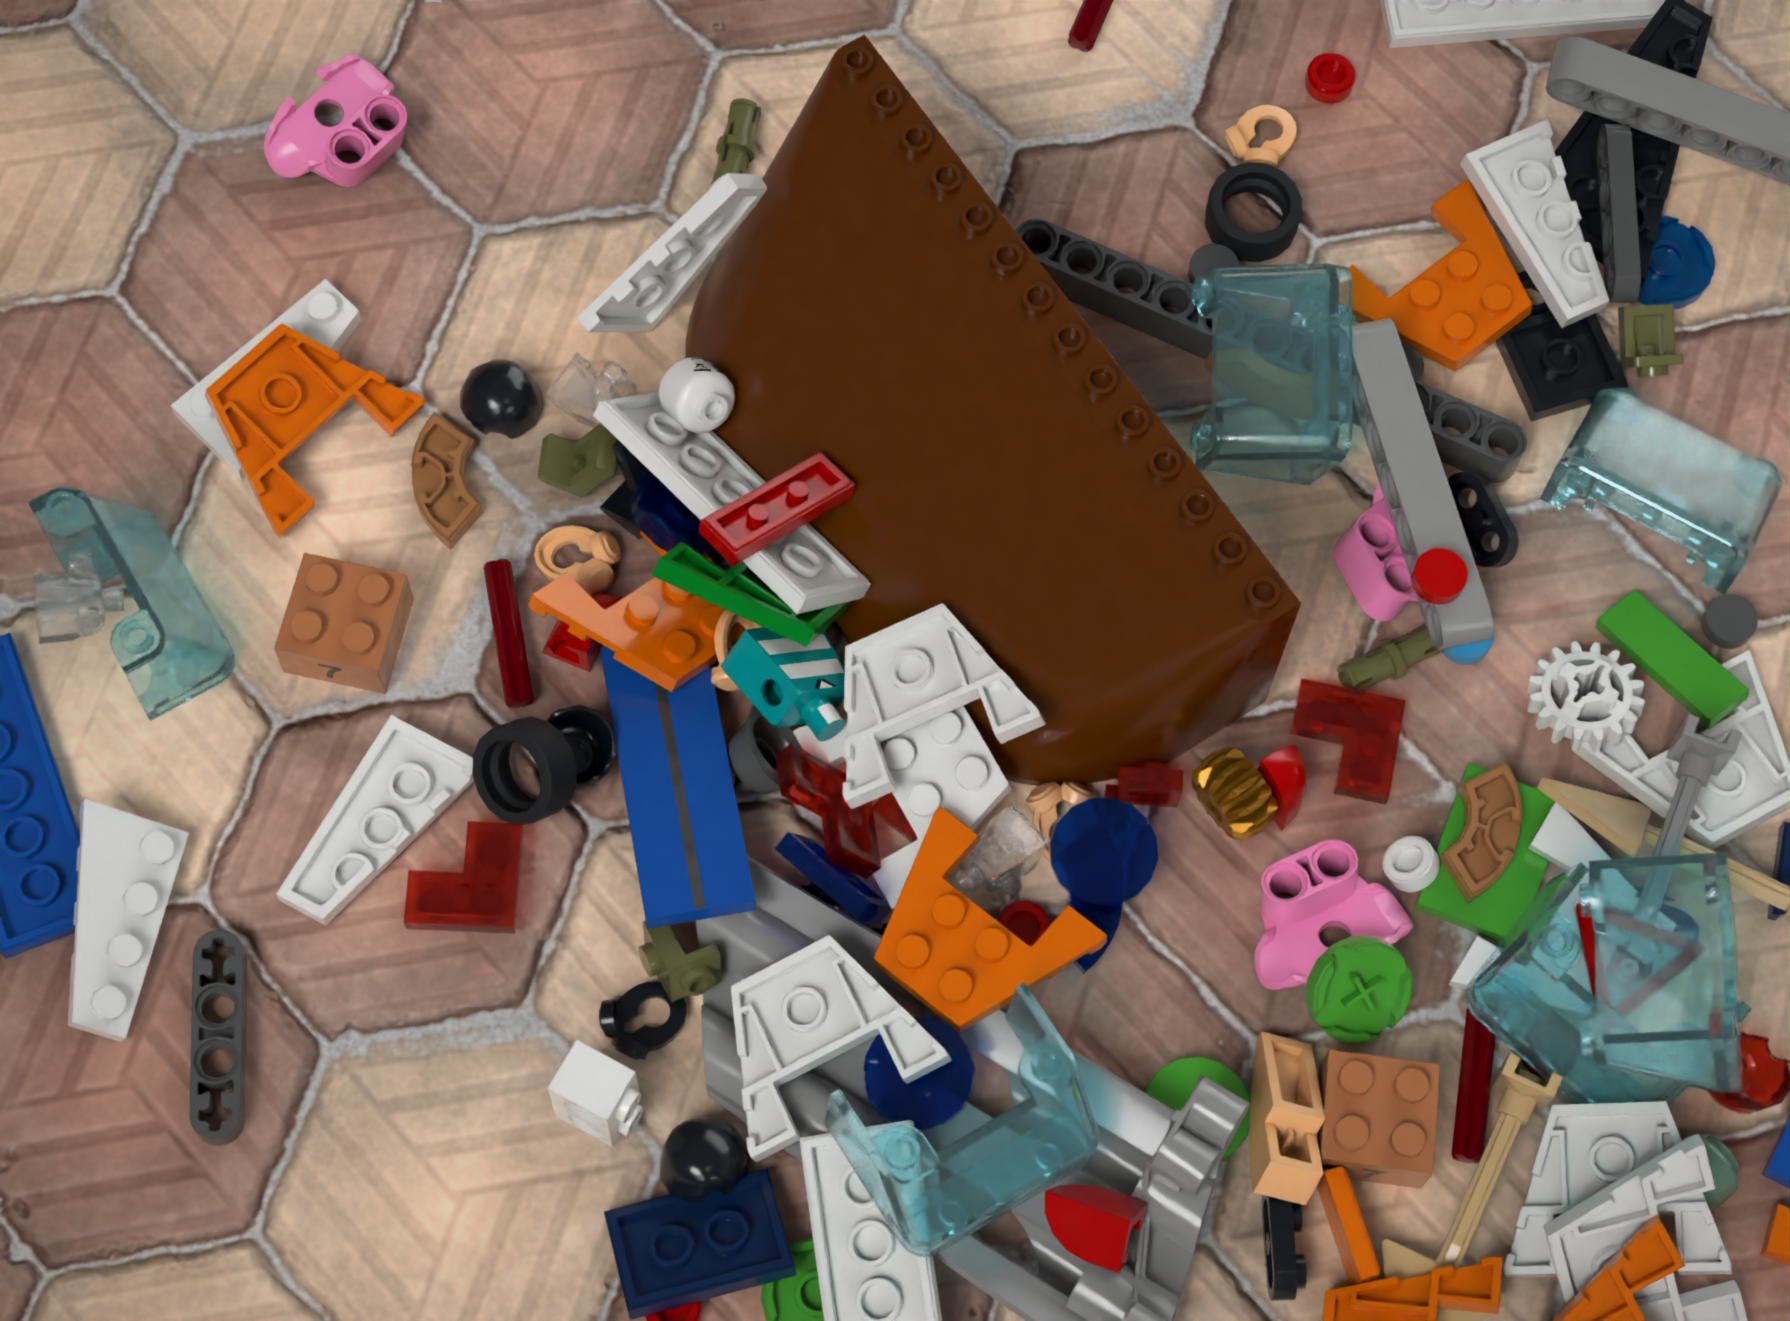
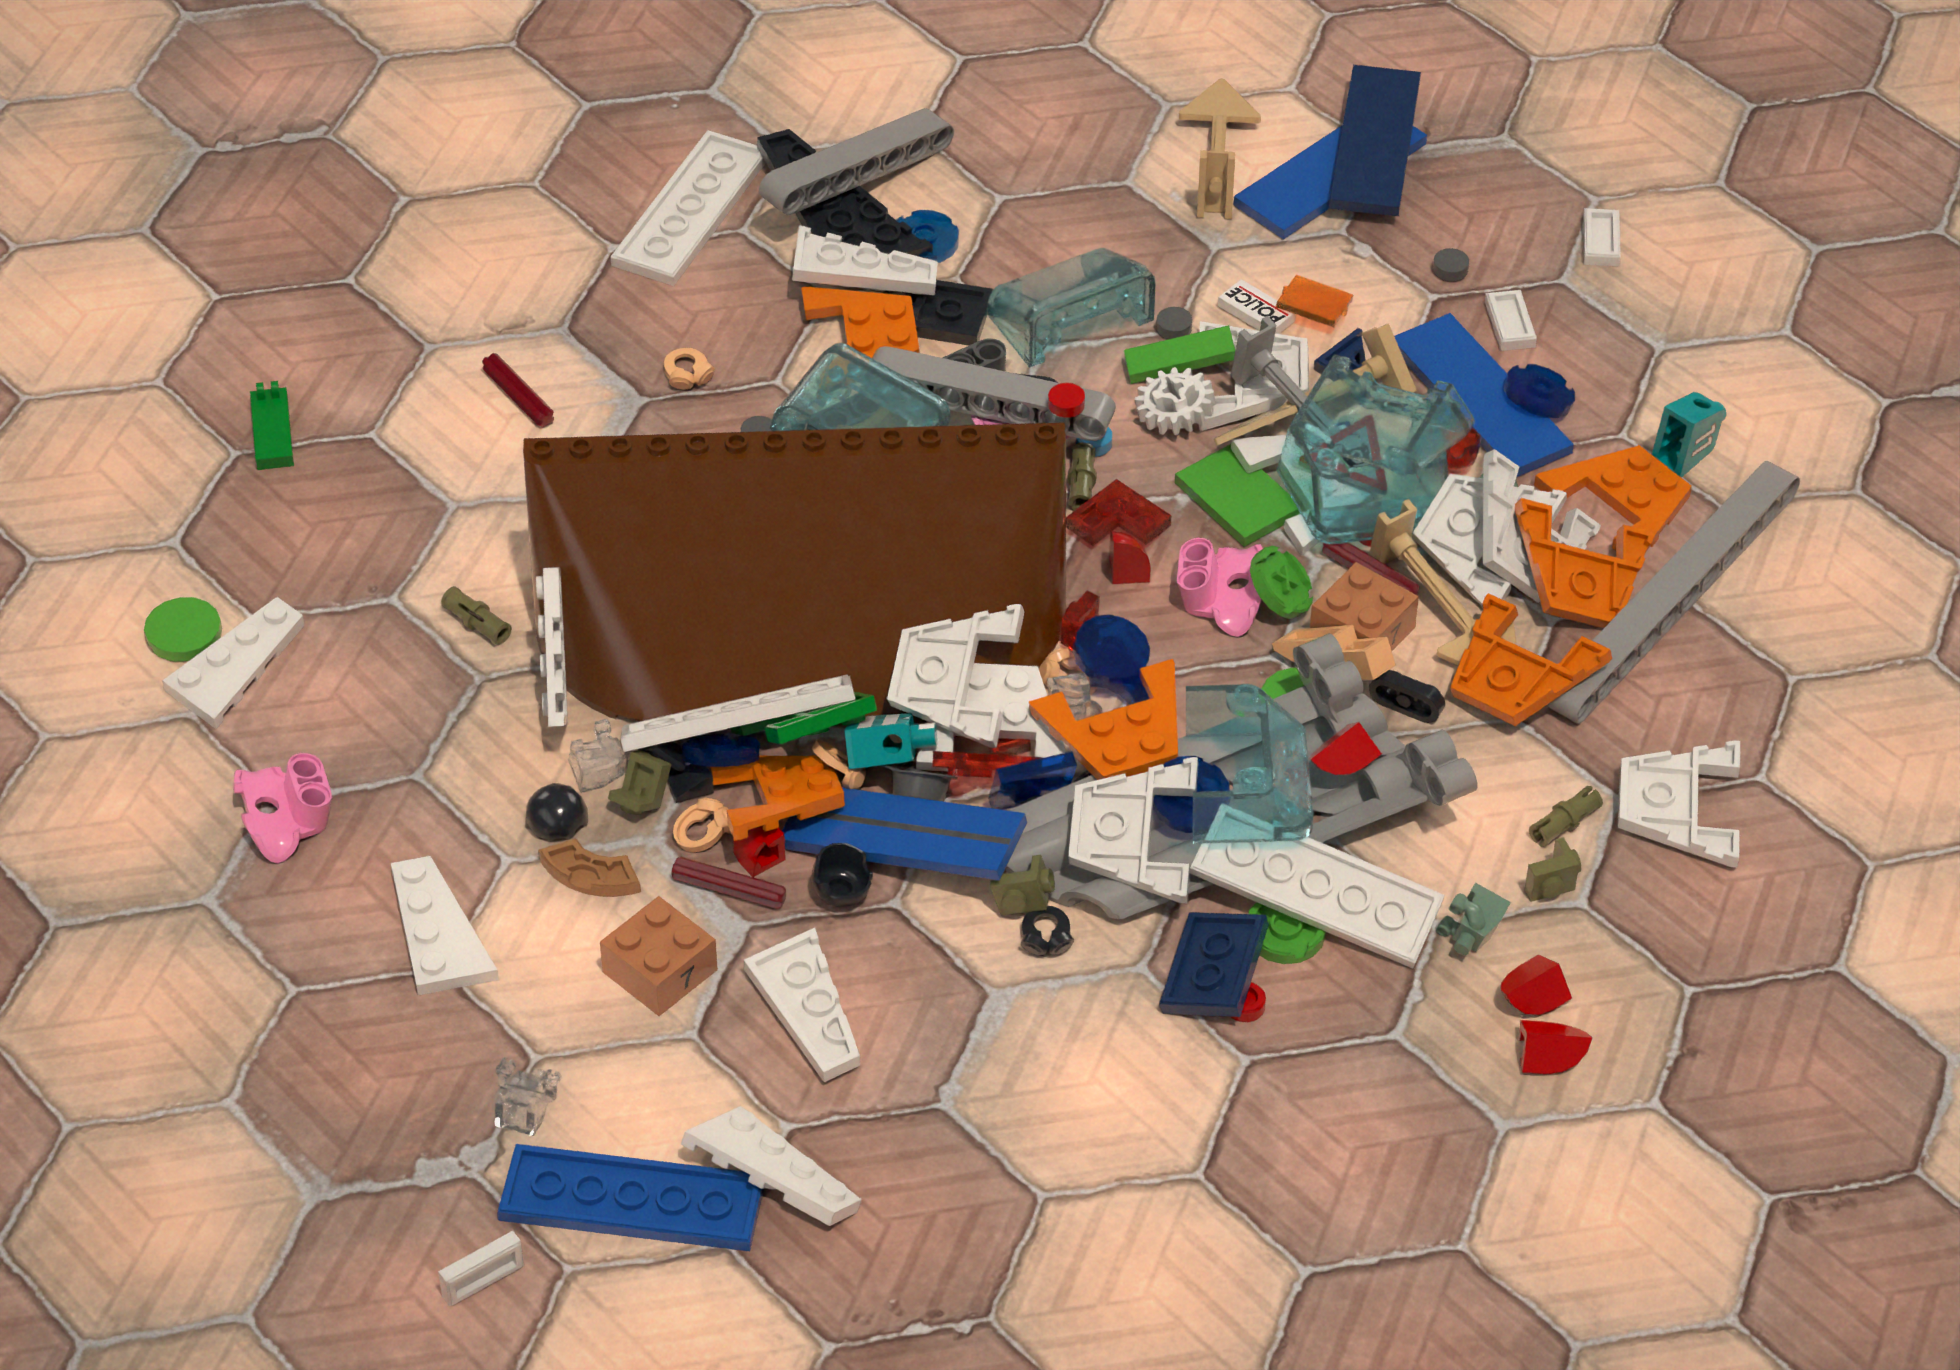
camera: 55 degrees left, 20 degrees down
clear light blue windscreen [28,486,236,721] -> none
dark grey beam [189,929,247,1146] -> none
orange wing [205,323,426,538] -> none
clear red plate [403,821,524,934] -> none
black tyre [472,716,577,826] -> none
white brick [547,1039,644,1147] -> none
white head [658,357,735,433] -> none
black hair [660,1117,748,1204] -> none
red tile [699,452,855,566] -> none
pearl gold gear [1191,747,1278,841] -> none
black tyre [1205,162,1302,262] -> none
red tile [1305,53,1356,104] -> none
orange tile [1316,1166,1381,1285] -> none
white tile [1382,836,1440,892] -> none
medium nougat tile [1440,761,1522,904] -> none
dark grey beam [1597,124,1641,303] -> none
olive bracket [1618,304,1684,377] -> none

